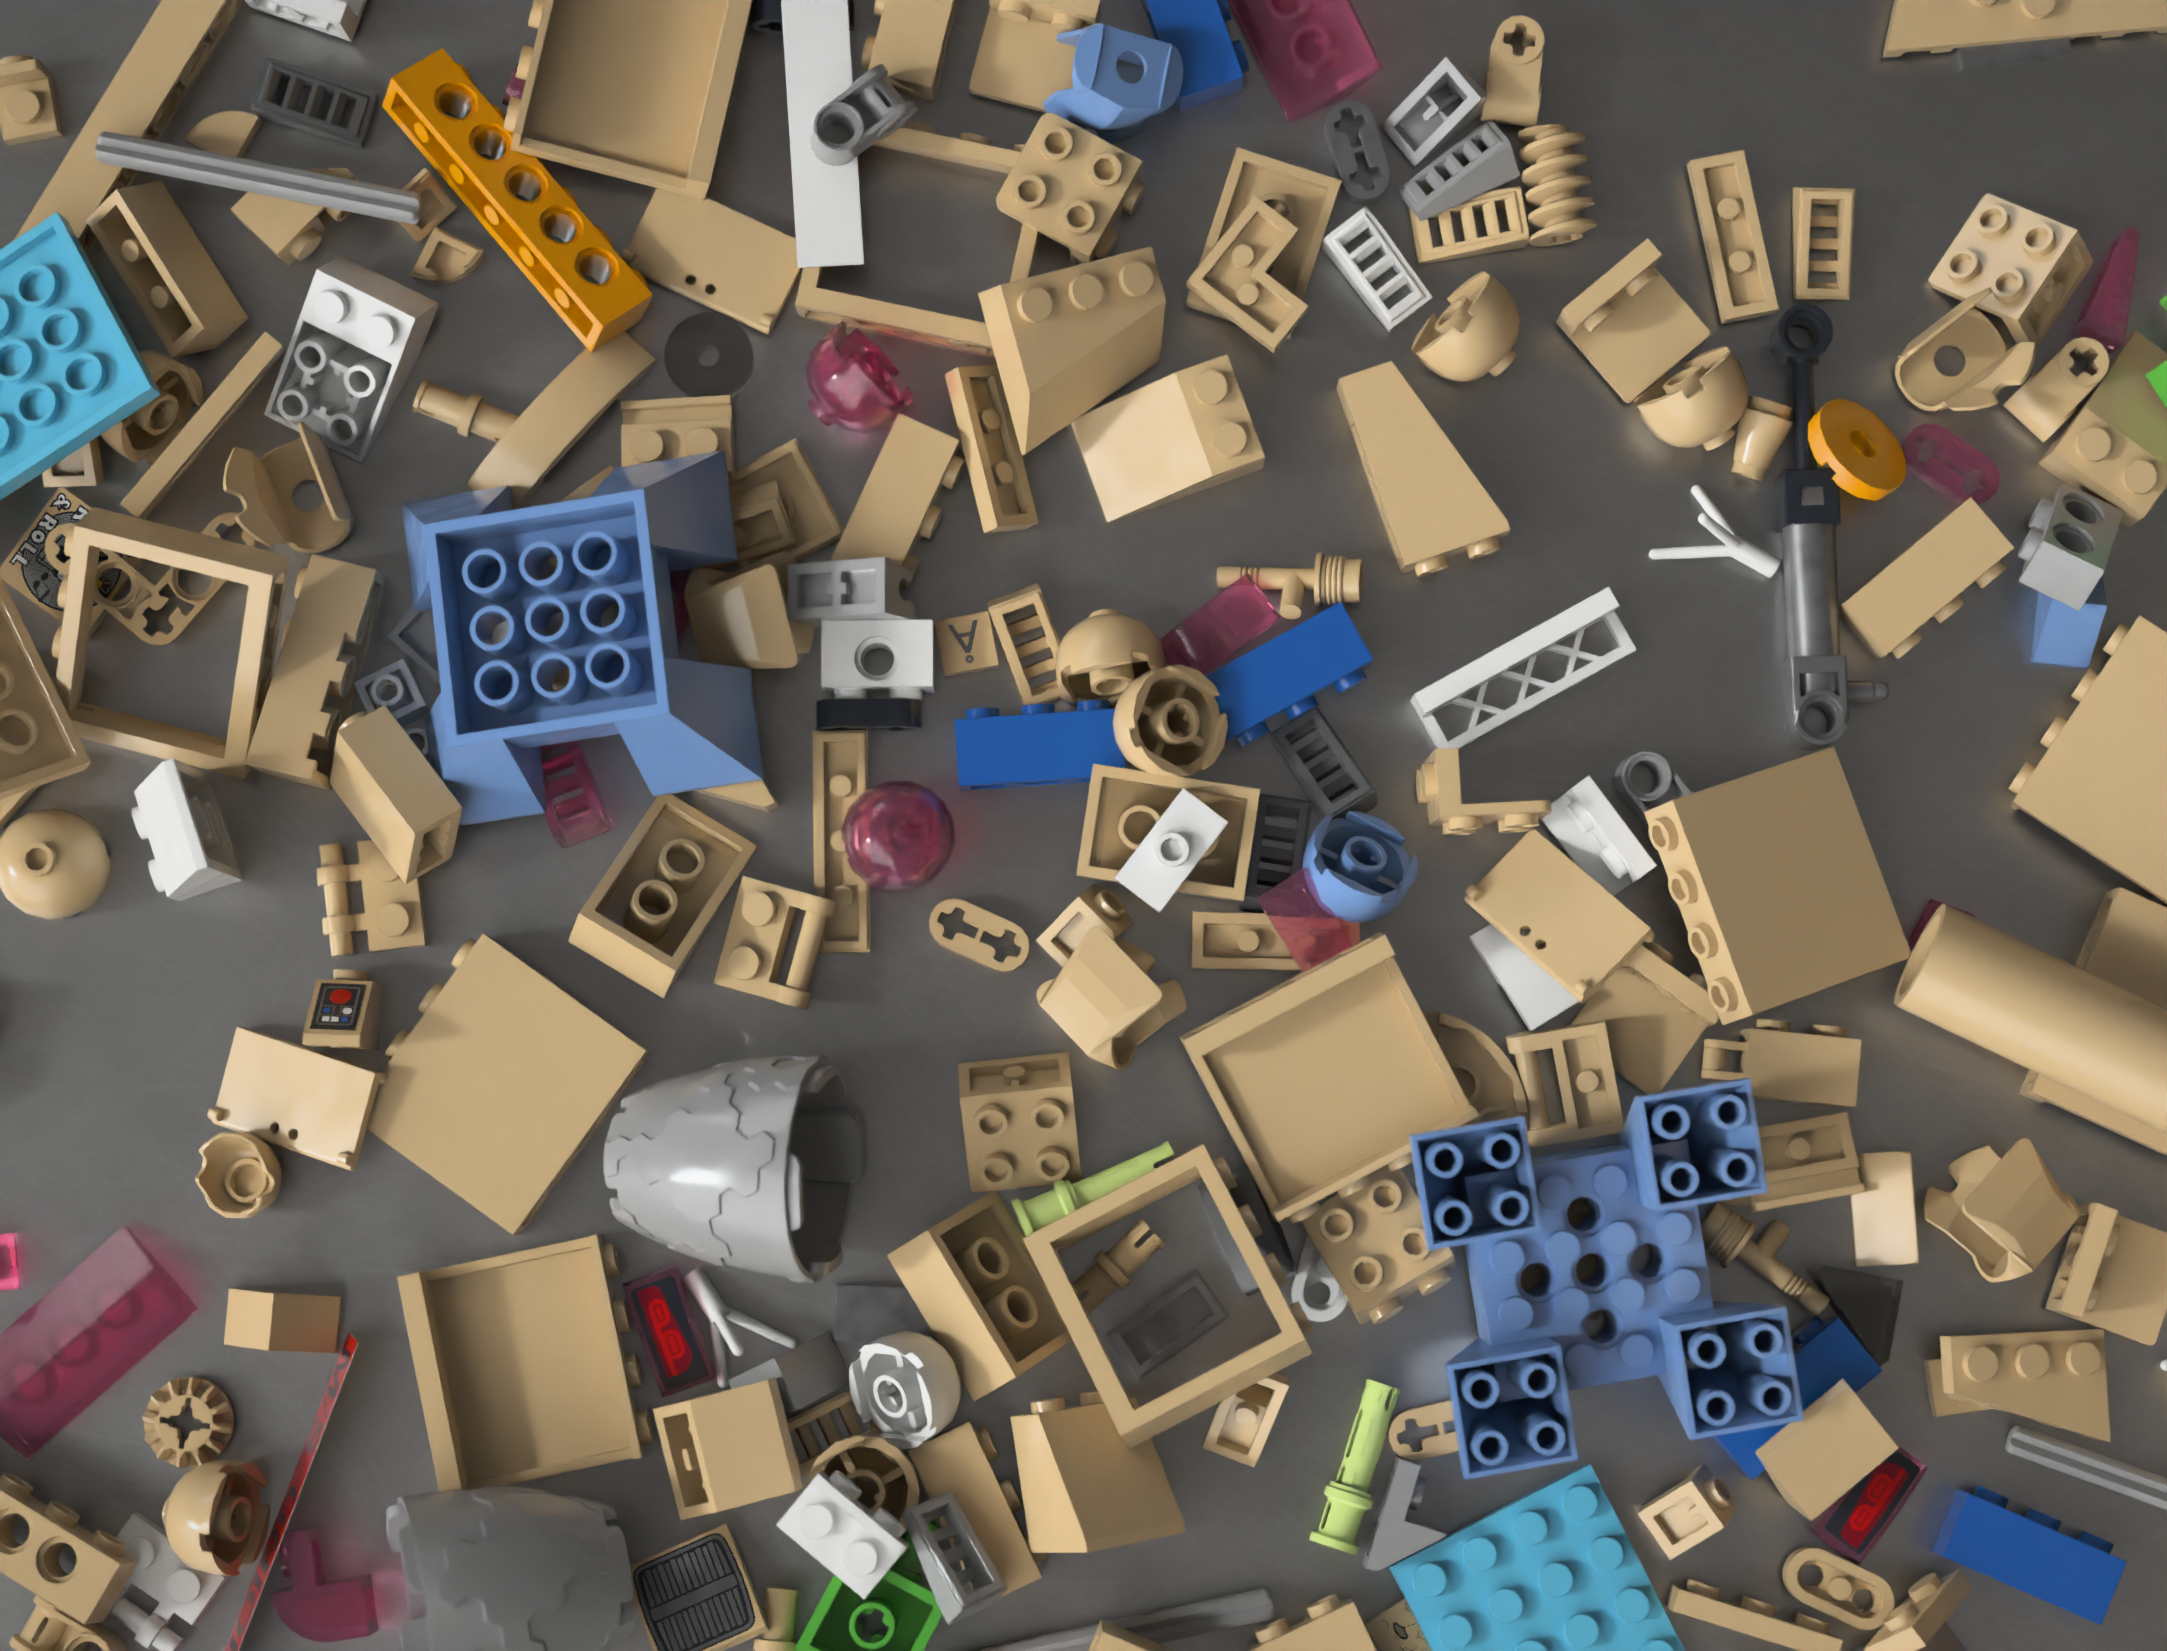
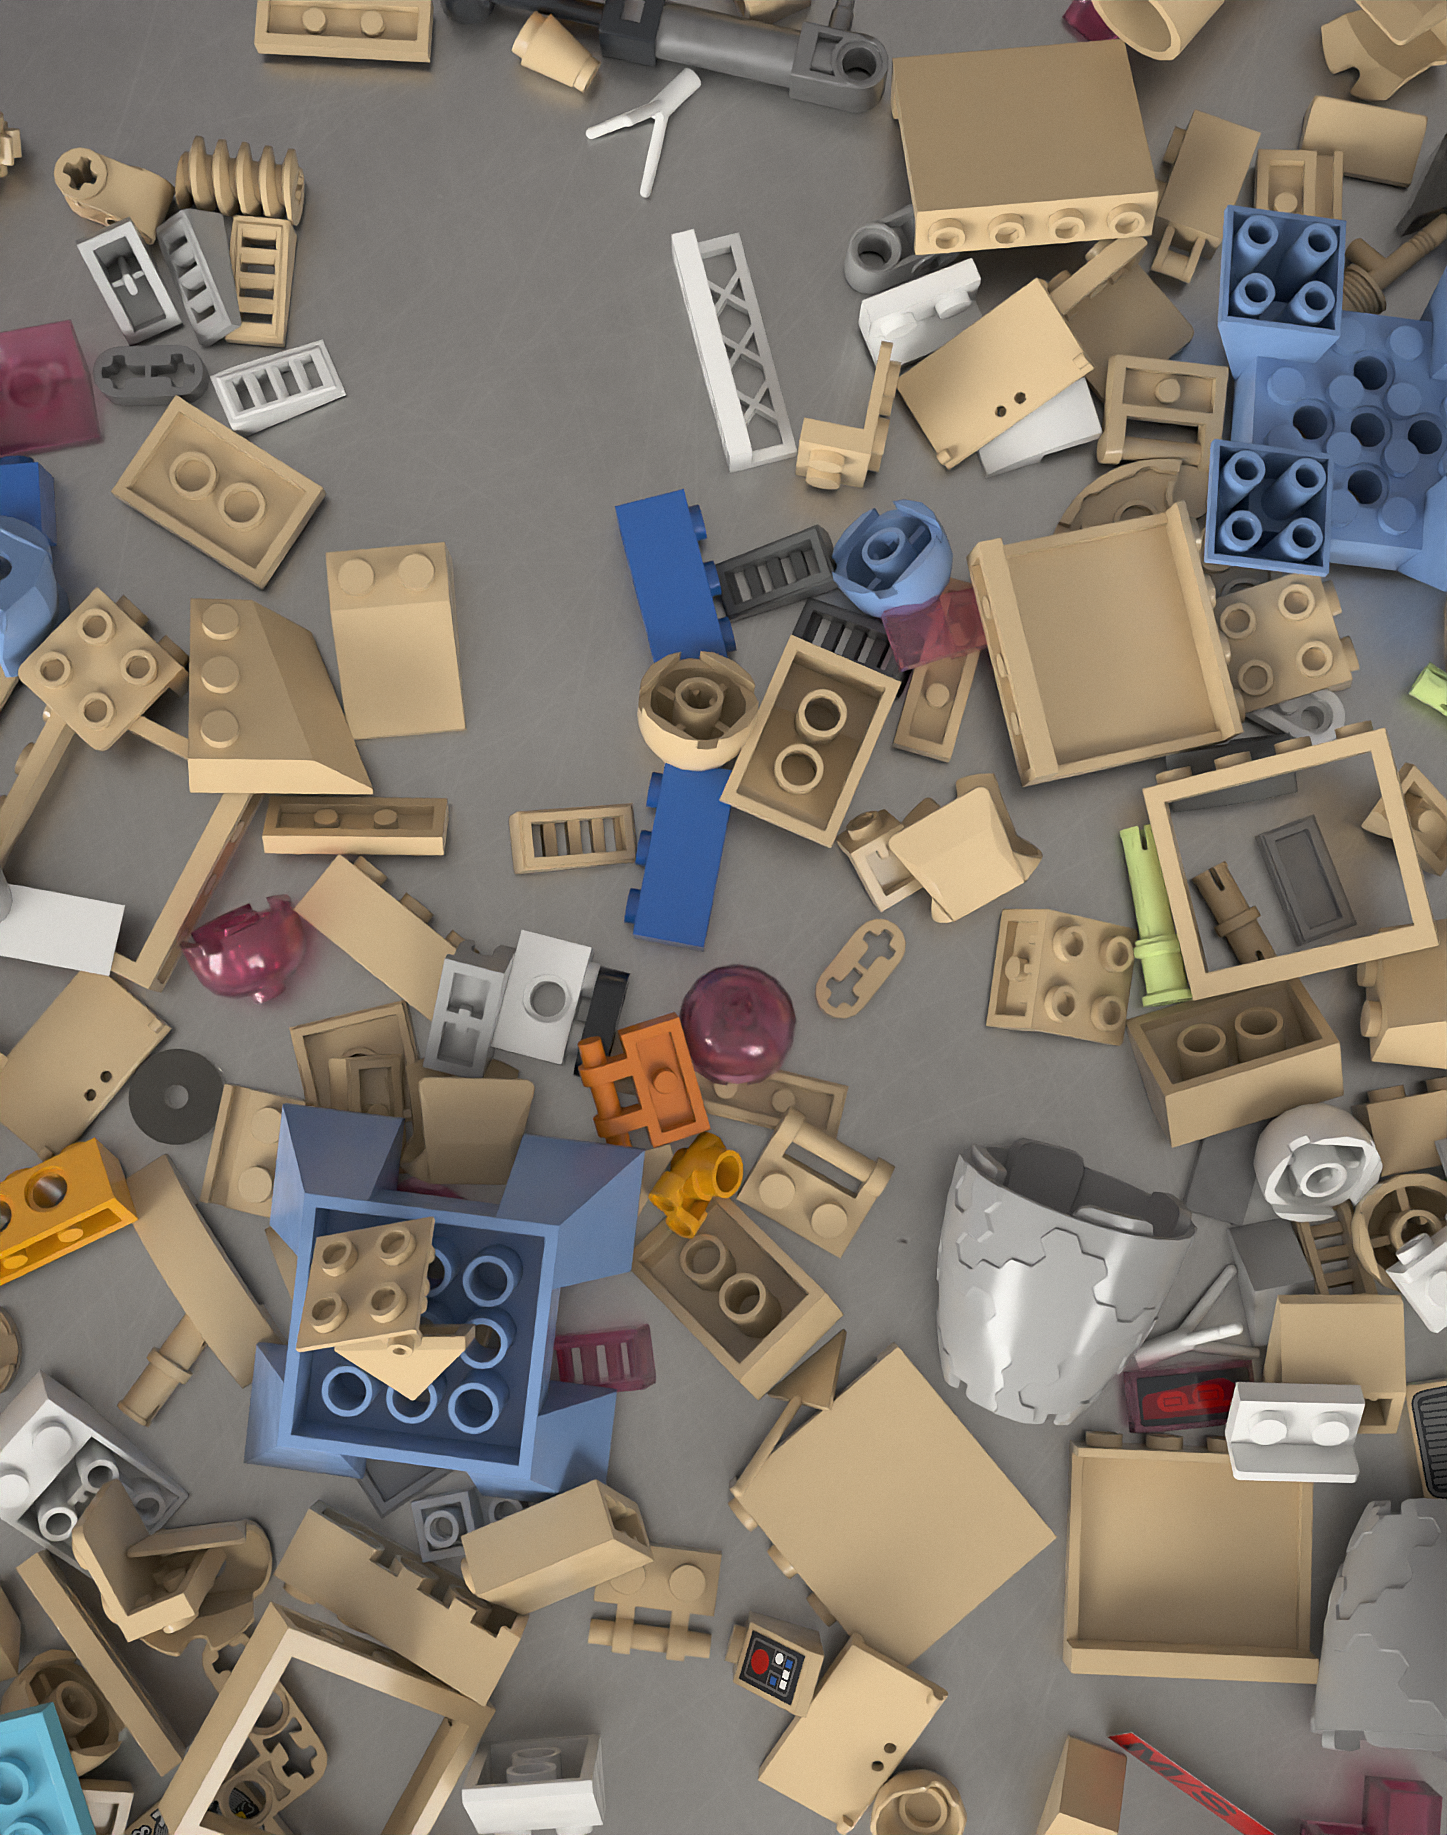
camera: 80 degrees left, 0 degrees up
tan tile [934,611,999,677] -> none
tan cylinder [1056,609,1166,709] -> none
white plate [1114,788,1228,913] -> none
clear pink slope [1160,574,1281,676] -> none
tan plate [1186,195,1309,353] -> none
tan piece [1217,552,1364,619] -> none
tan slope [1336,361,1511,577] -> none
tan cylinder [1411,271,1521,382] -> none
tan bracket [1556,238,1710,403] -> none
tan cylinder [1634,346,1748,451] -> none
none -> tan bracket [72,1479,227,1643]
none -> tan hinge [296,1216,435,1358]
none -> tan slope [334,1324,475,1401]
none -> orange plate [577,1012,711,1148]
none -> light orange plate [648,1132,743,1239]
none -> tan piece [733,1329,847,1497]
none -> white bracket [1225,1382,1365,1483]

